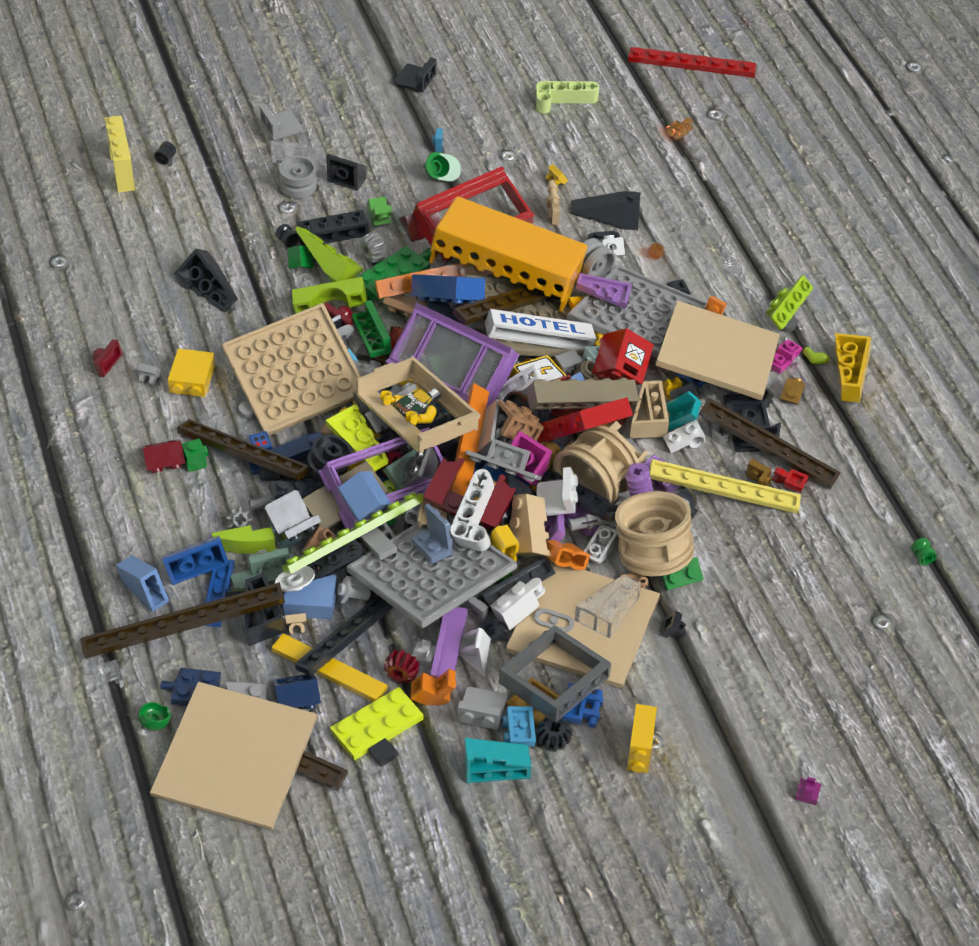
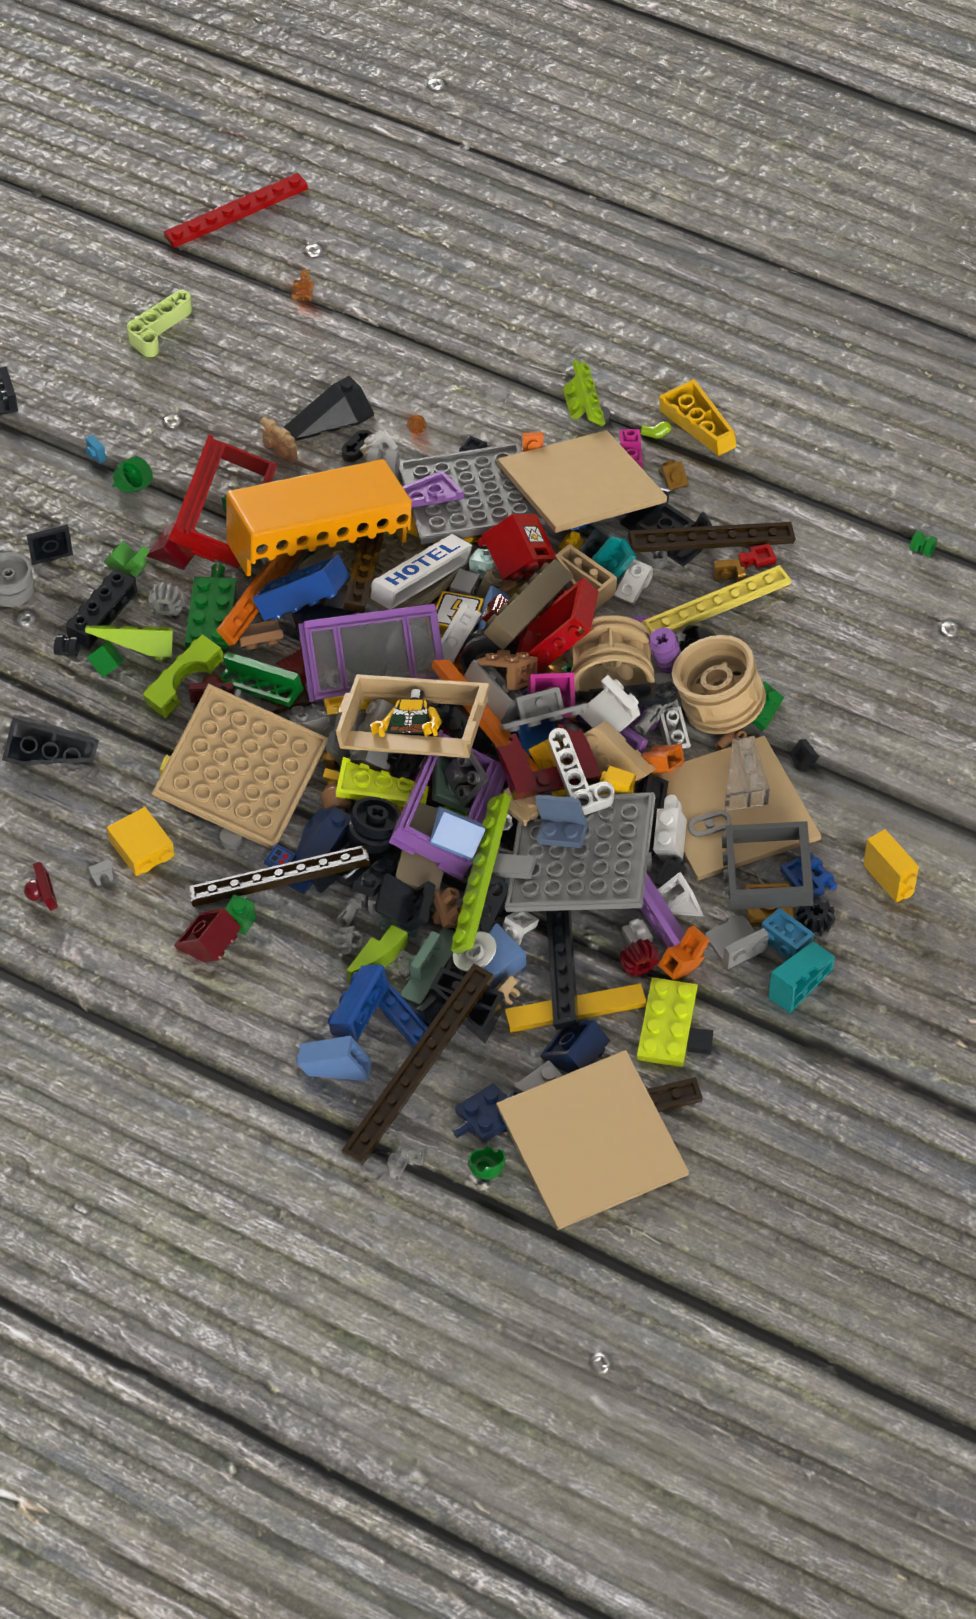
camera: 40 degrees left, 5 degrees up
yellow tile [545,163,569,186] -> none

